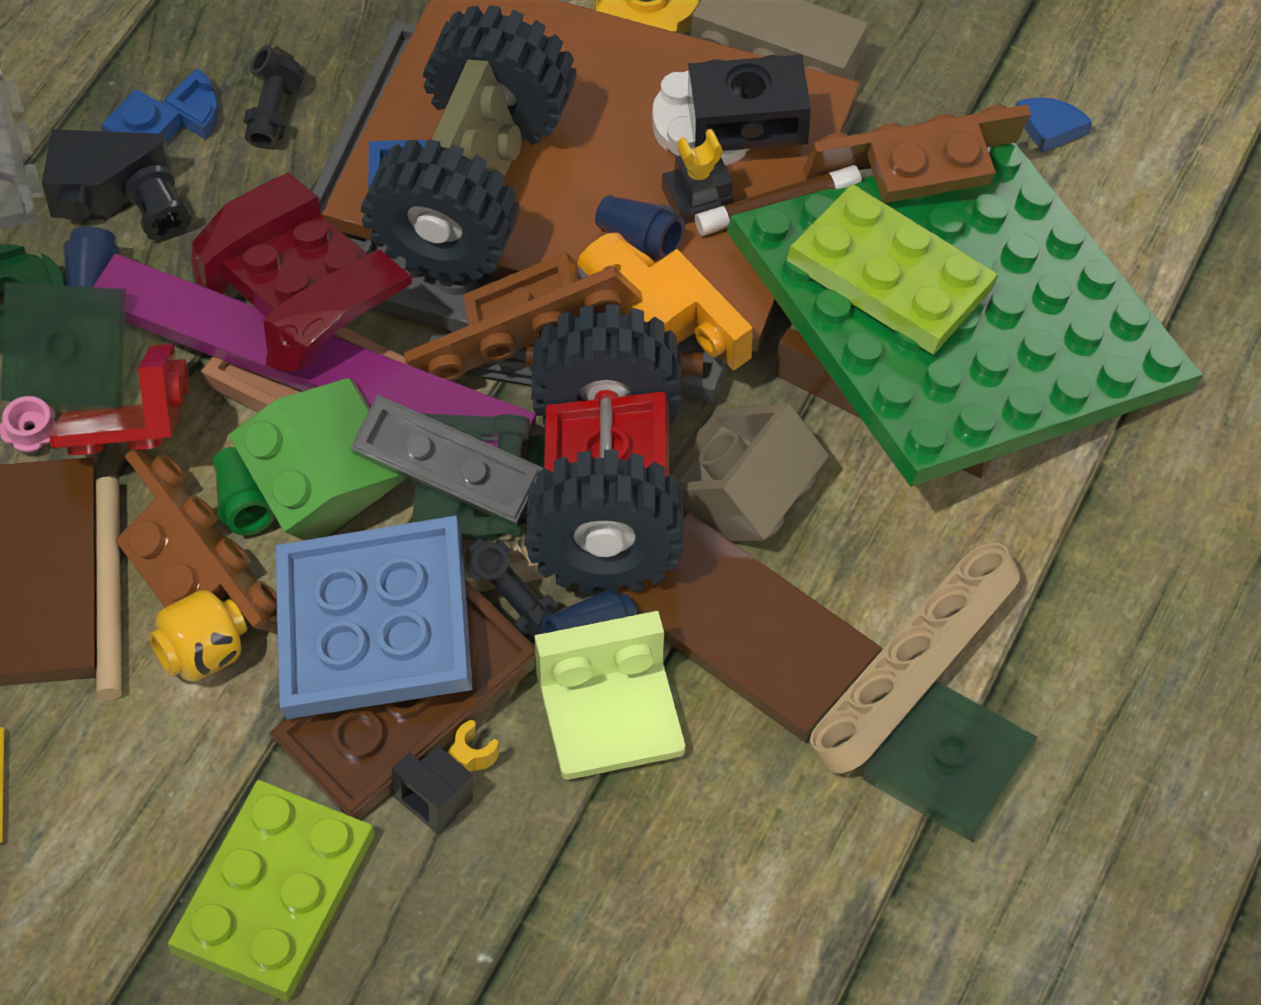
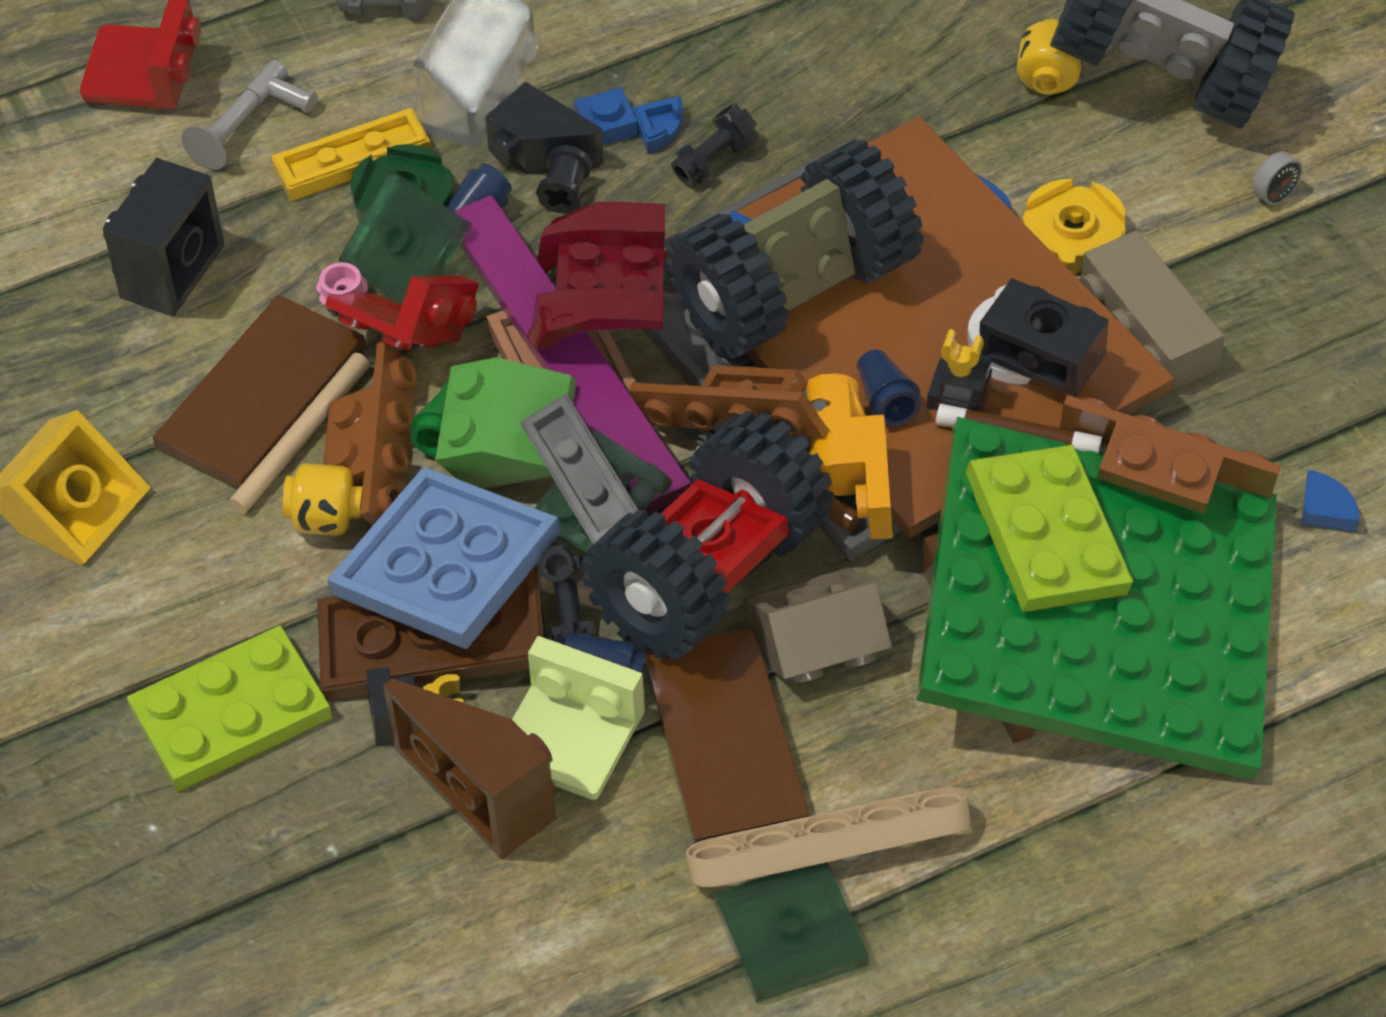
camera: 40 degrees right, 5 degrees down
none -> reddish brown slope [383,678,556,860]

